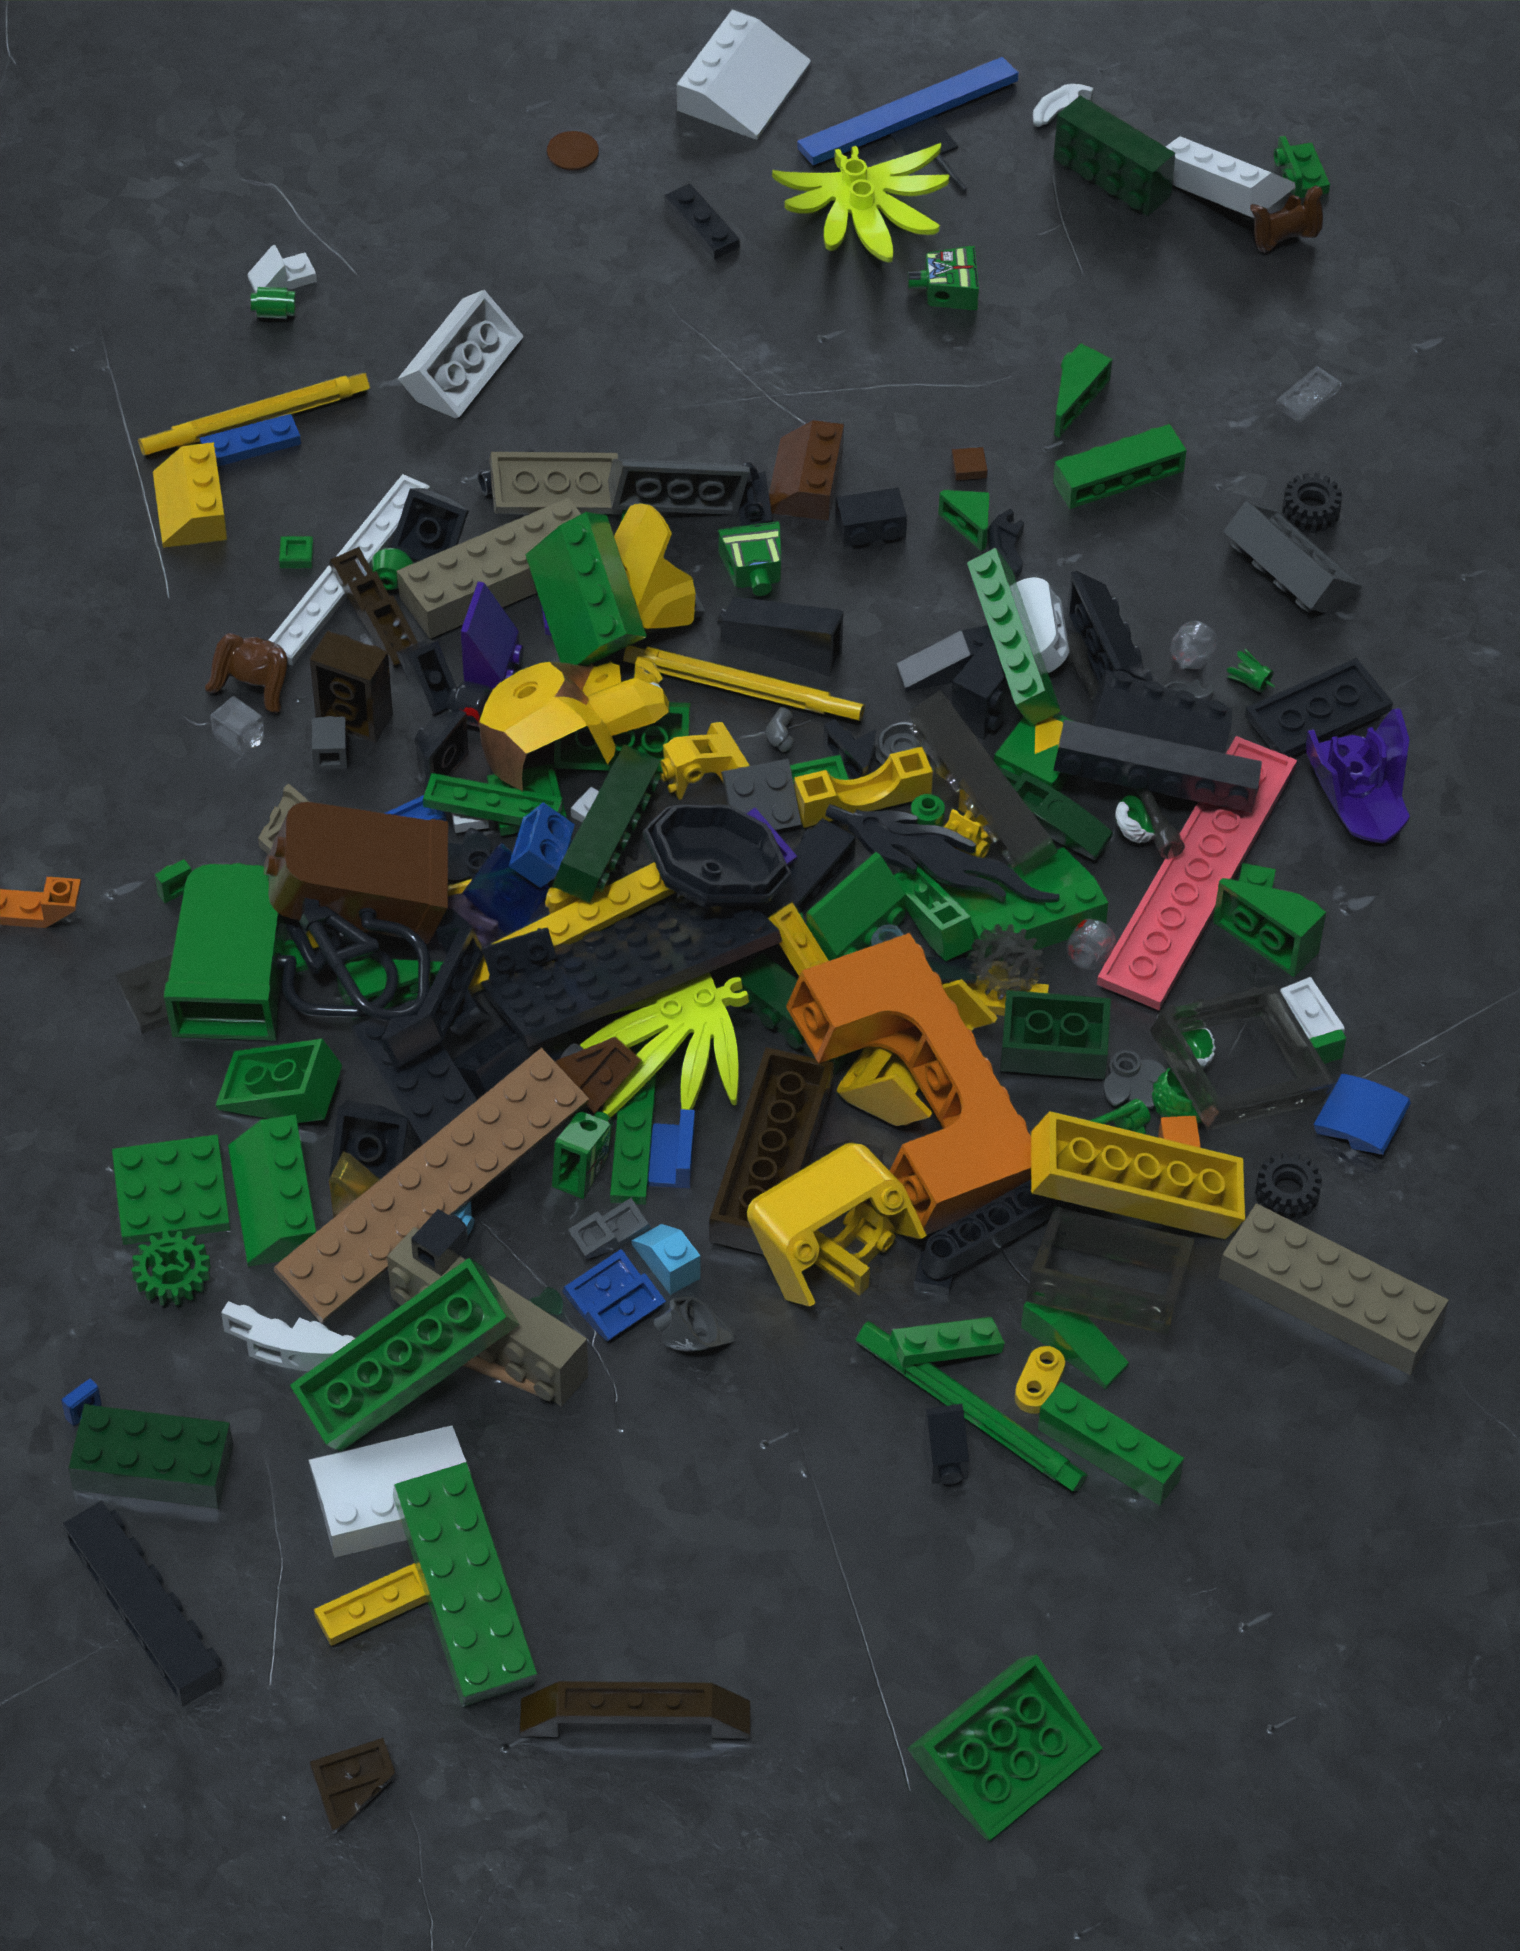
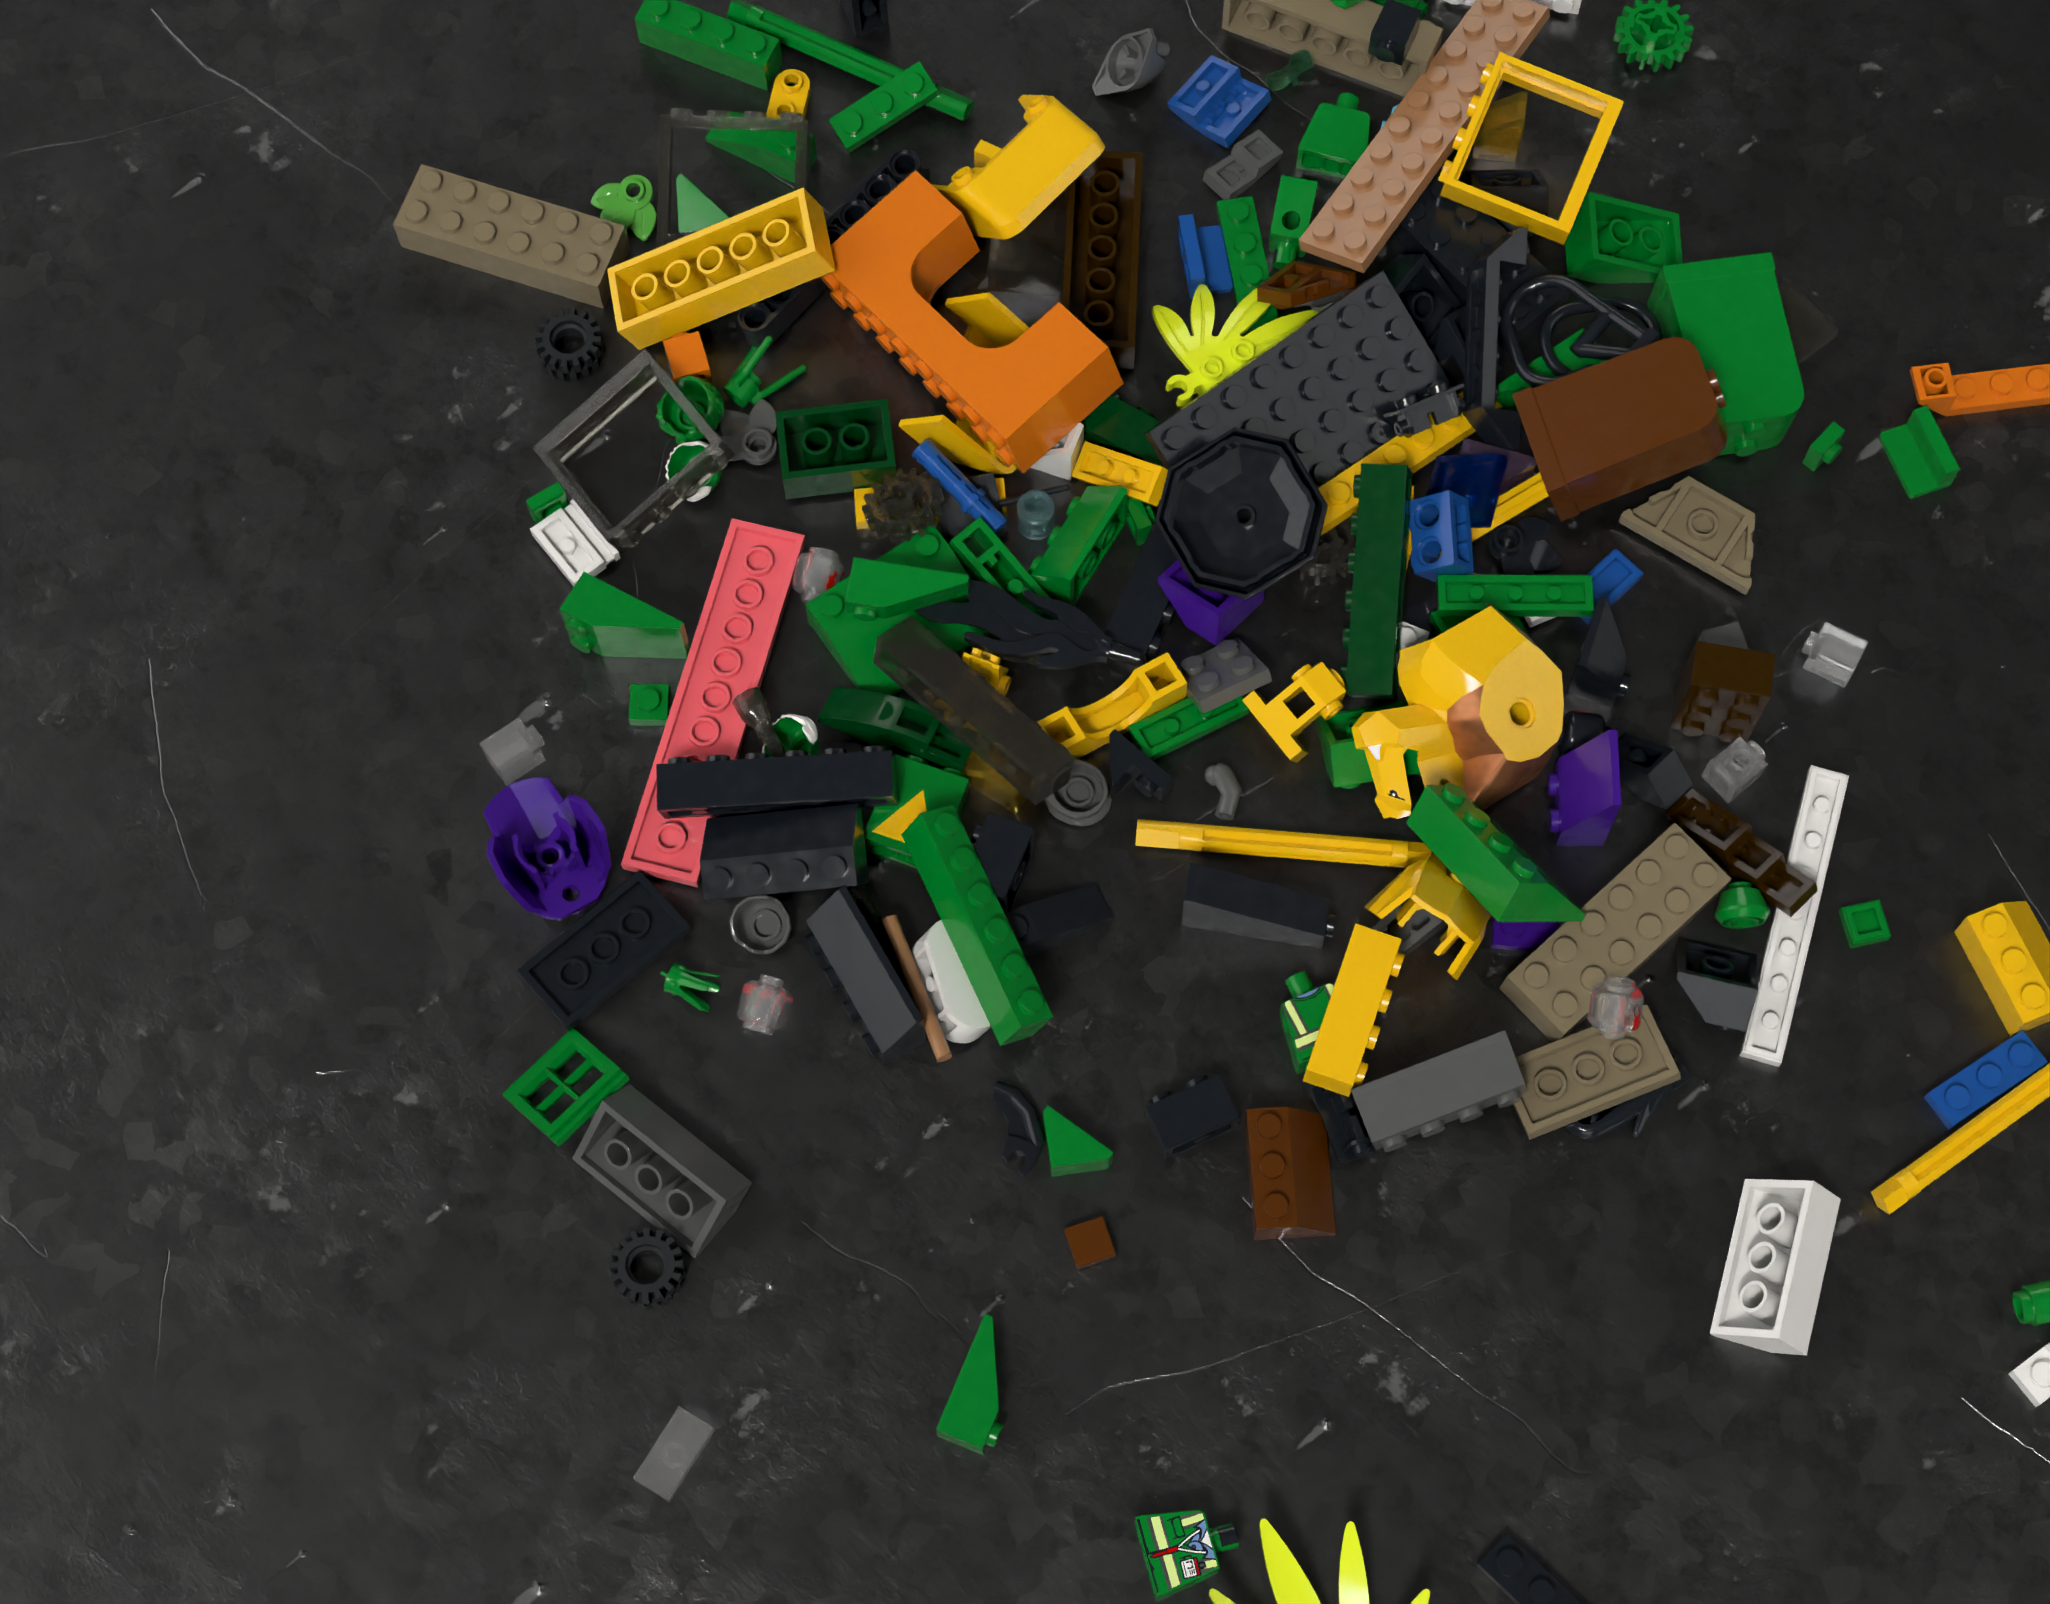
camera: 170 degrees right, 15 degrees up
green plate [112,1134,230,1245] -> none
reddish brown hair [205,633,287,713] -> none
green slope [228,1114,316,1267] -> none
medium azure slope [631,1224,700,1295] -> none
green brick [911,794,945,827] -> none
green brick [1053,424,1187,509] -> none
blue slope [1313,1074,1411,1155] -> none
none -> clear brick [479,717,545,786]
none -> green piece [502,1029,630,1147]
none -> bright green plate [591,174,658,241]
none -> green slope [676,173,731,234]
none -> green slope [845,557,970,621]
none -> medium nougat bar [882,915,952,1062]
none -> blue pin [911,438,1008,534]
none -> green torso [1296,93,1370,179]
none -> yellow brick [1303,923,1405,1097]
none -> yellow window [1438,52,1624,245]
none -> clear head [1588,976,1644,1039]
none -> green panel [1879,405,1960,499]

